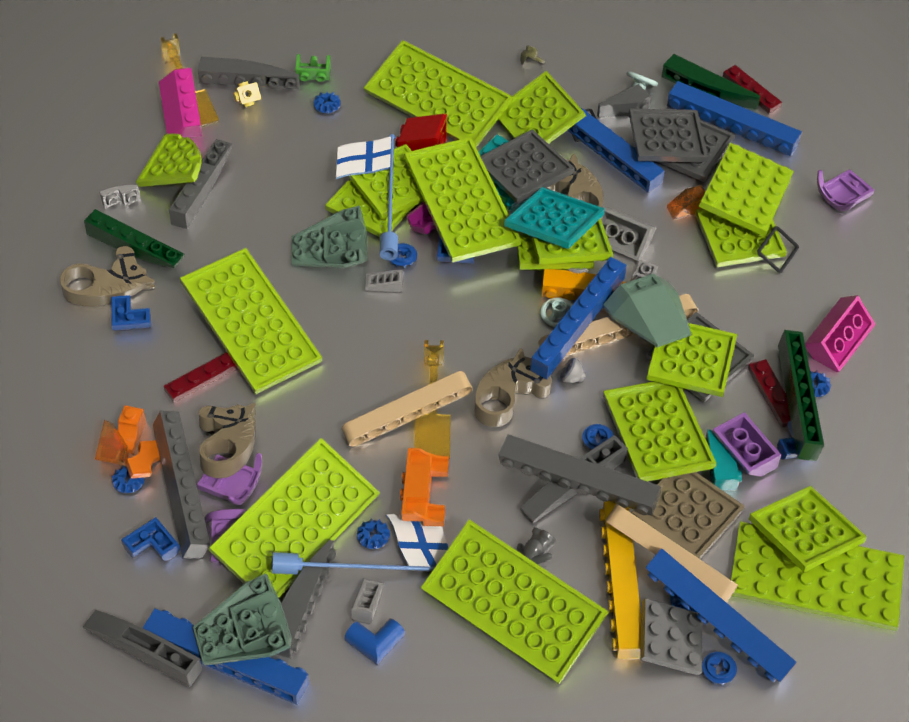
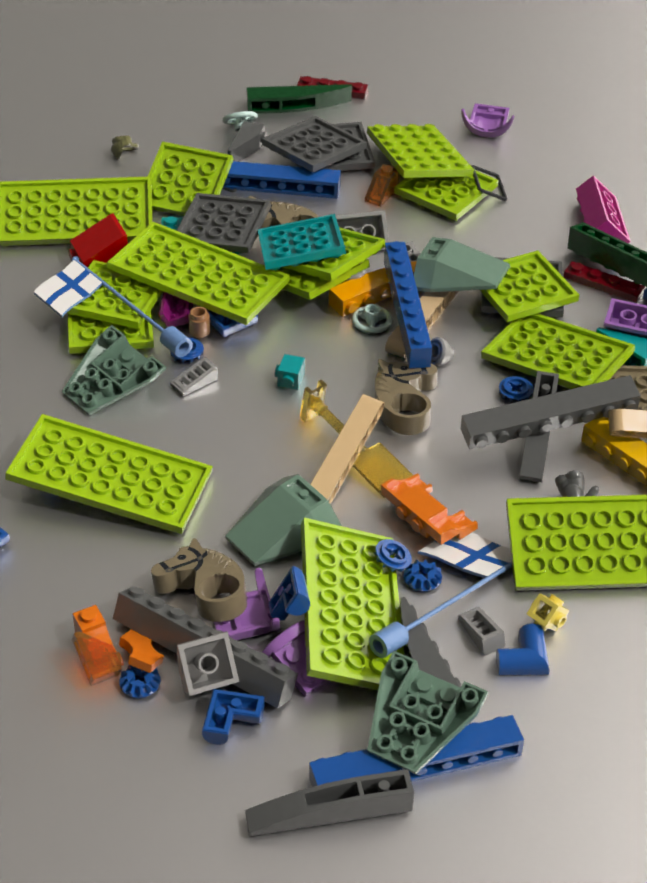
camera: 40 degrees left, 10 degrees down
dark red plate [164,352,238,403] -> none
blue brick [667,81,802,156] -> none
none -> light grey slope [177,631,239,696]
none -> medium nougat brick [189,307,210,339]
none -> sand green wedge [225,474,342,566]
none -> blue brick [268,566,310,621]
none -> teal brick [274,354,305,390]
none -> blue gear [374,539,412,572]
none -> light yellow brick [526,593,569,631]

